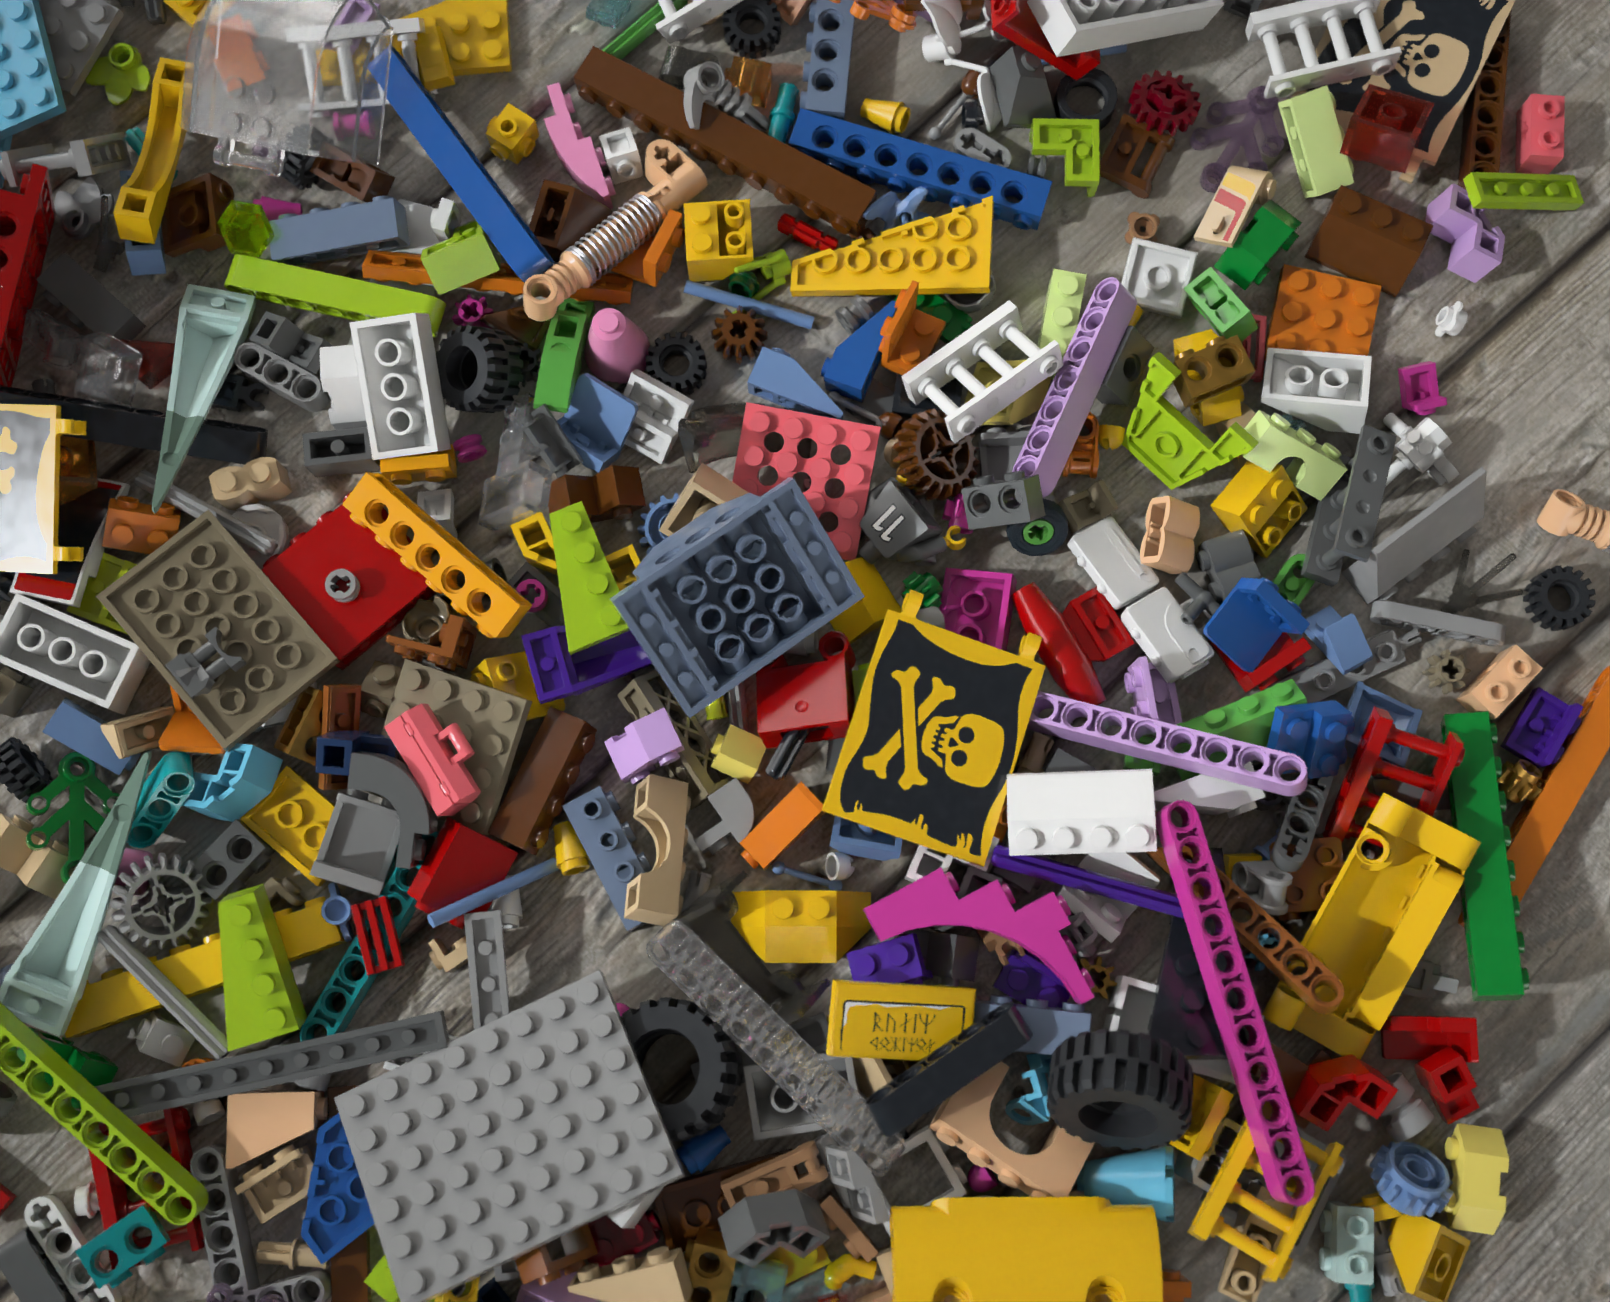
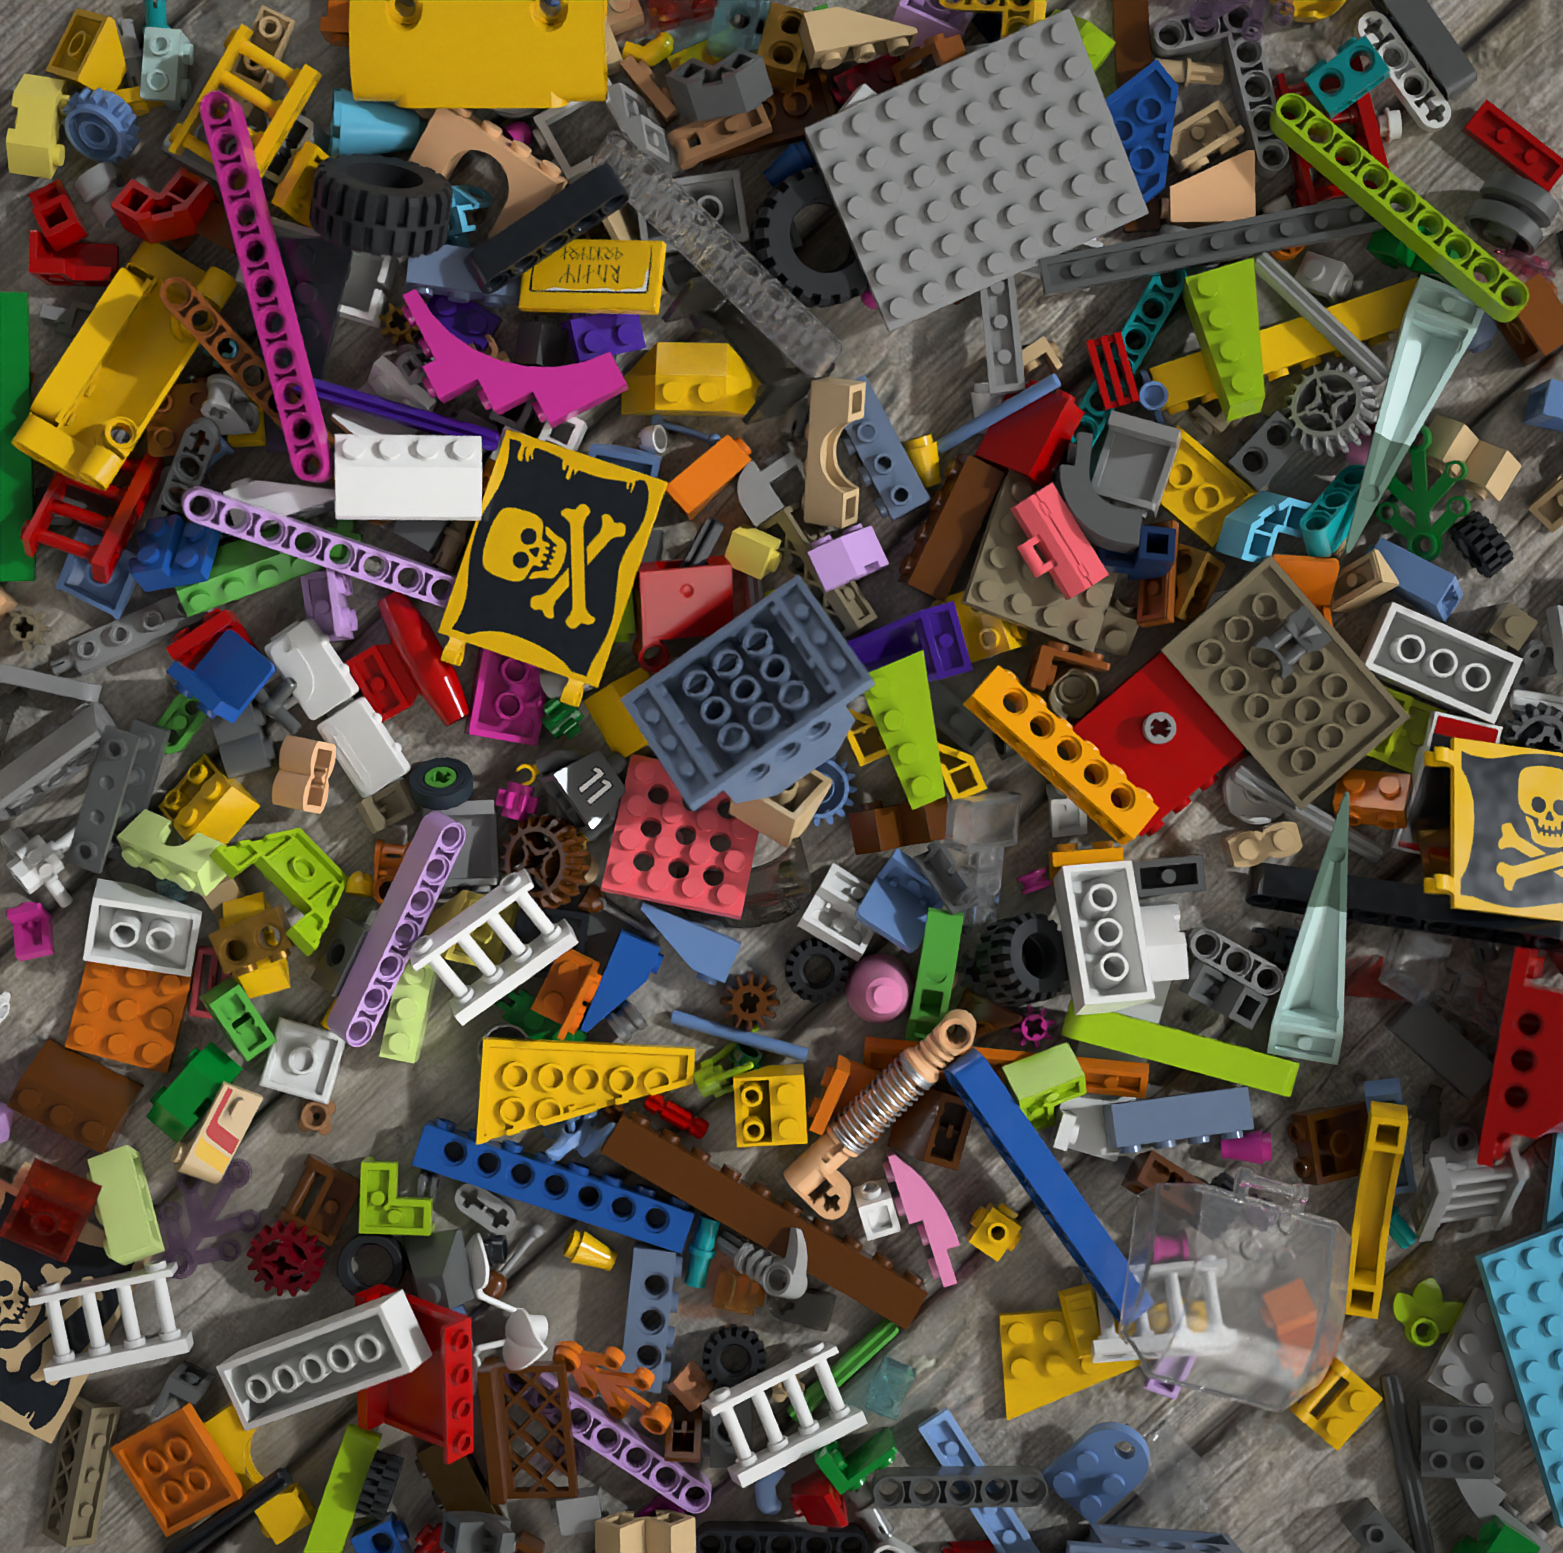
camera: 175 degrees right, 10 degrees up
clear neon green panel [217,200,274,258] -> none
dark pink bush [516,579,548,613] -> none
dark grey brick [961,470,1046,530] -> none
medium blue slope [1304,605,1373,676] -> none

